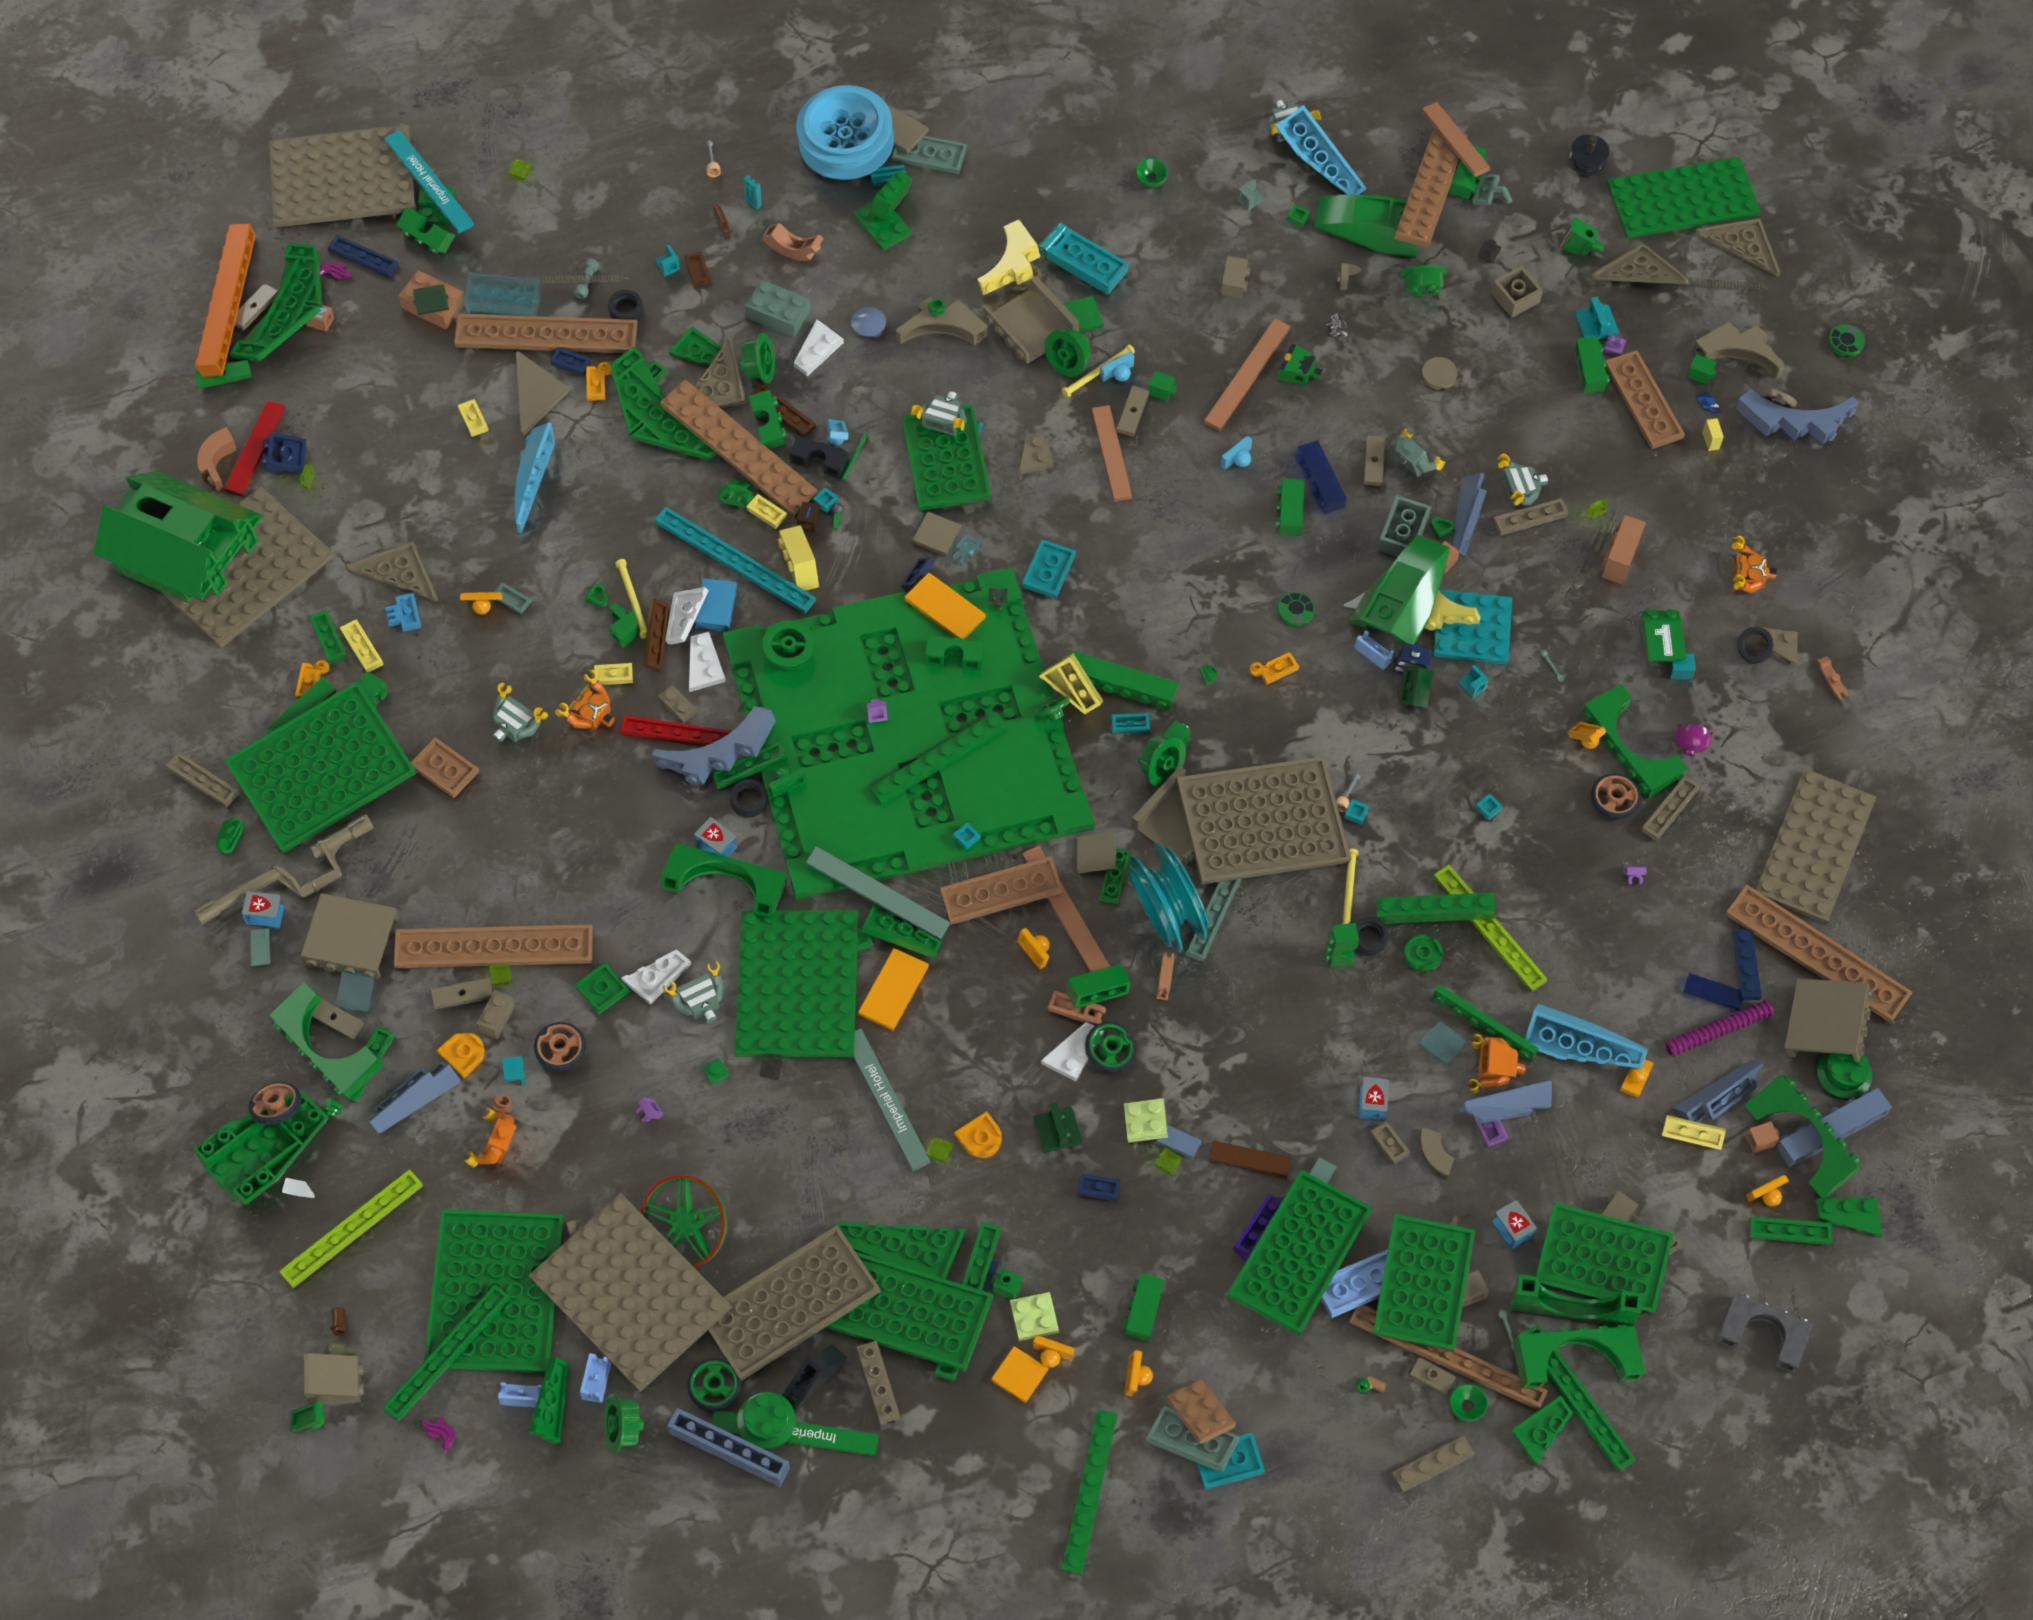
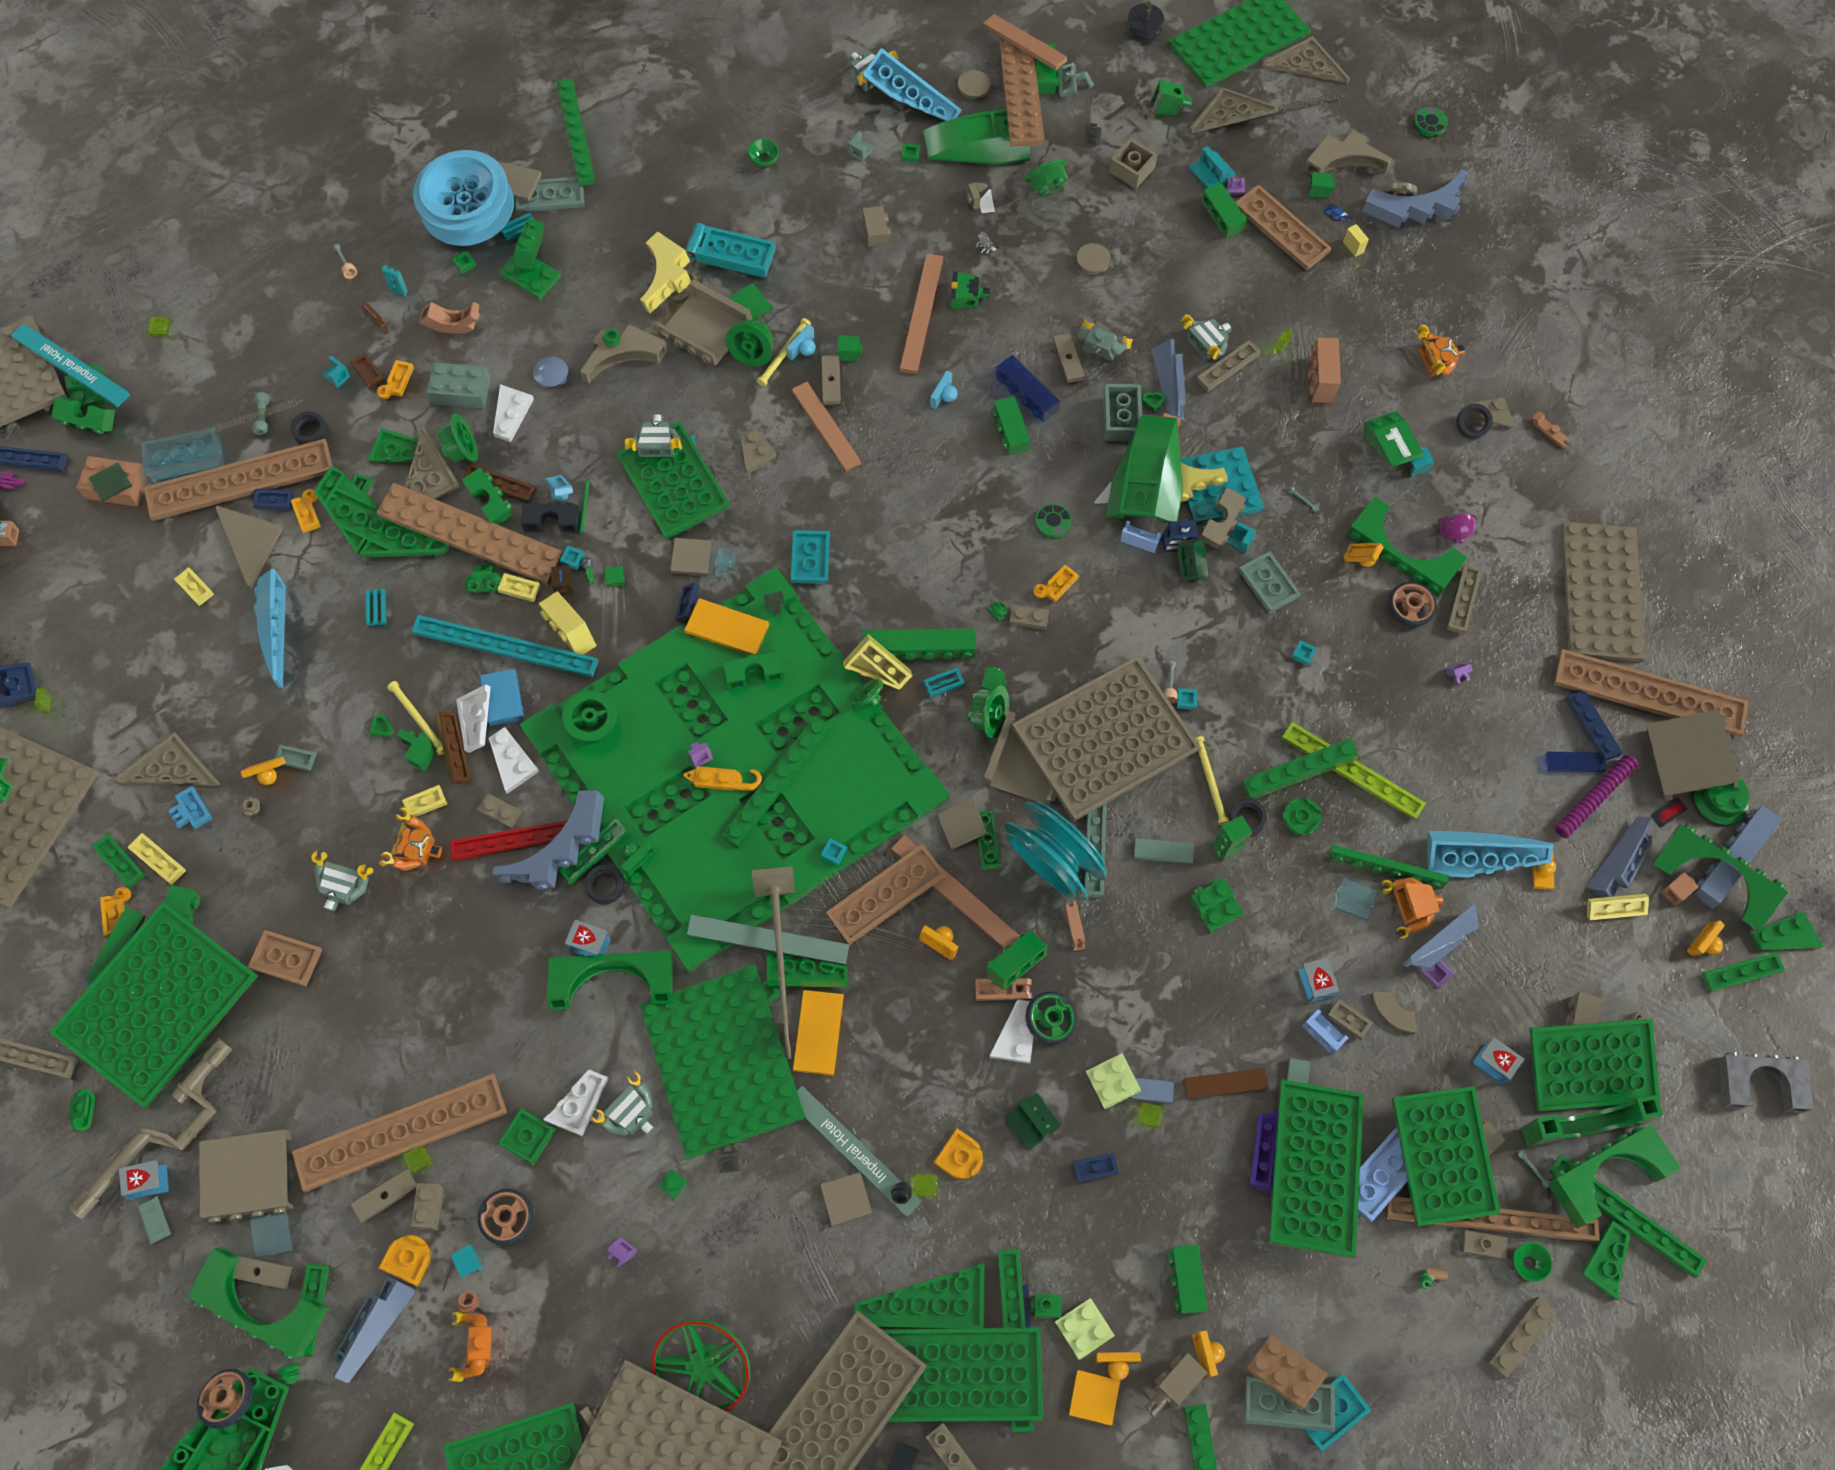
camera: 20 degrees left, 5 degrees up
none -> dark tan plate [240,797,260,816]
none -> teal tile [366,588,386,626]
none -> light orange hinge [377,360,414,399]
none -> green tile [451,251,476,274]
none -> green plate [556,78,596,187]
none -> green tile [605,566,625,587]
none -> light orange plate [683,766,762,791]
none -> dark tan piece [752,866,795,1059]
none -> dark tan tile [820,1172,872,1227]
none -> black plate [891,1181,912,1204]
none -> dark tan tile [958,70,991,100]
none -> white sticker [980,189,995,213]
none -> dark tan plate [1009,604,1049,630]
none -> sand green tile [1134,838,1194,864]
none -> dark tan brick [1144,1353,1208,1417]
none -> green plate [1189,878,1244,934]
none -> dark tan arch [1198,487,1246,548]
none -> sand green plate [1238,551,1301,614]
none -> light blue hinge [1302,1009,1348,1055]
none -> sticker [1651,797,1688,827]

